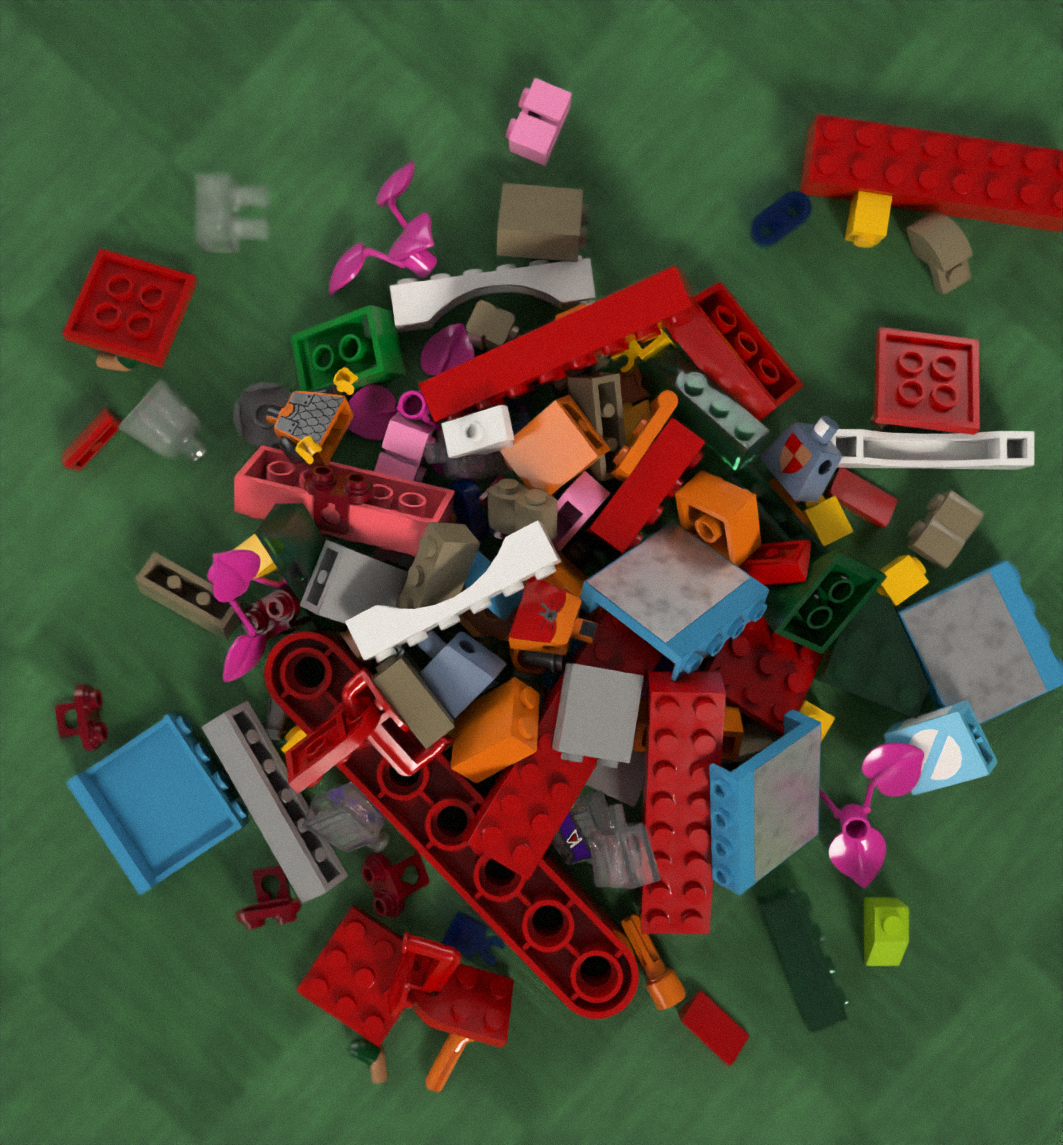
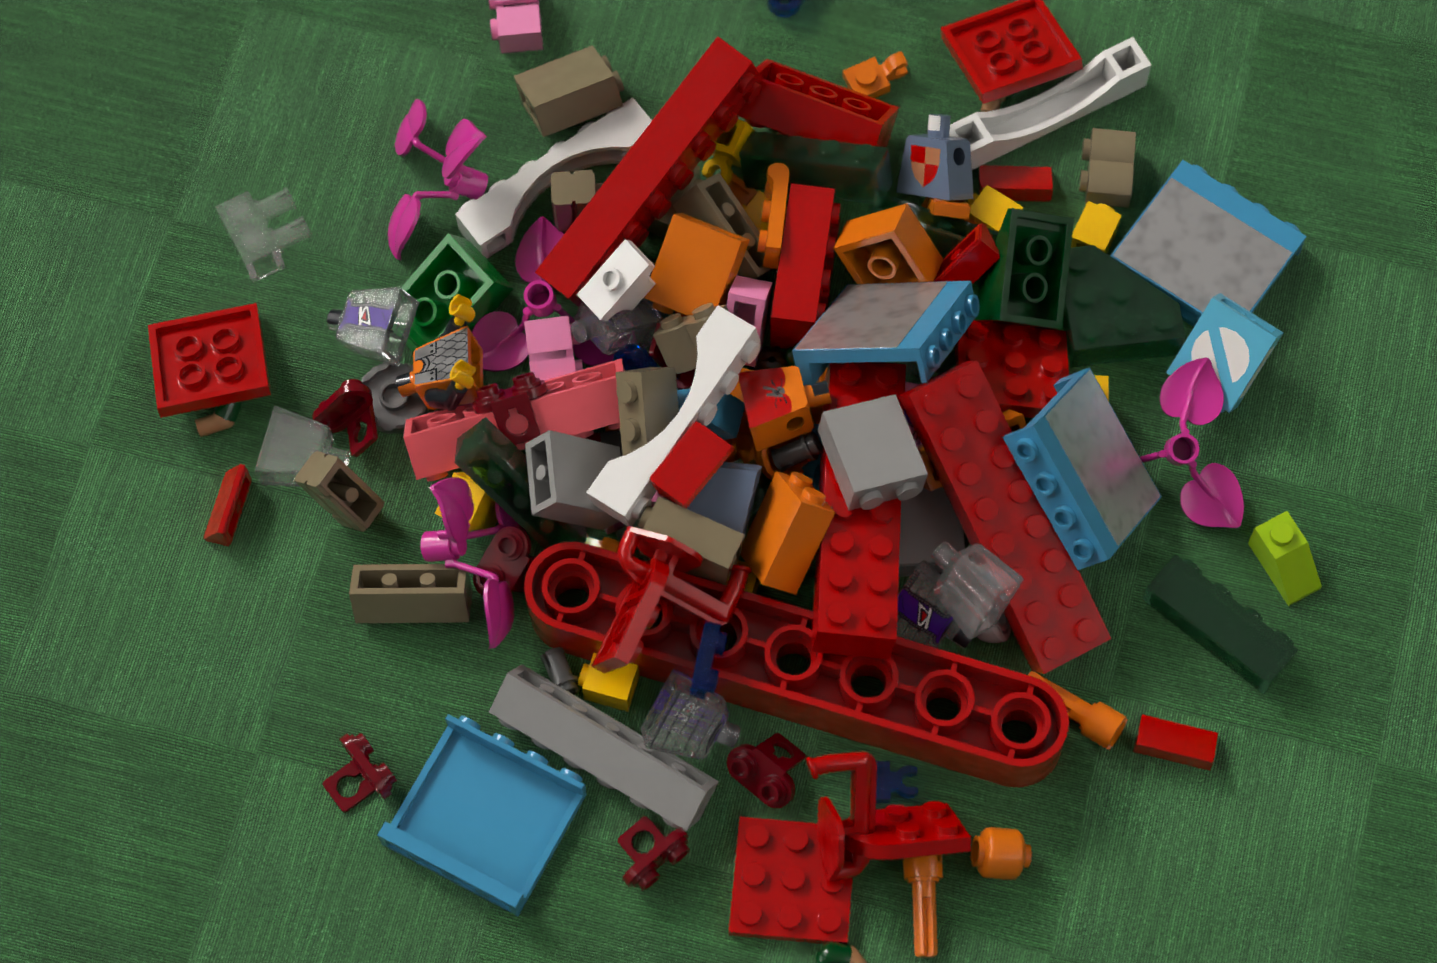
camera: 25 degrees left, 20 degrees down
none -> dark tan brick [294,451,385,532]
none -> dark red bracket [312,379,378,457]
none -> clear torso [327,287,419,367]
none -> red slope [649,422,735,509]
none -> clear blue plate [689,621,728,700]
none -> orange plate [843,51,908,98]
none -> orange tile [927,198,971,219]
none -> orange head [971,827,1032,880]

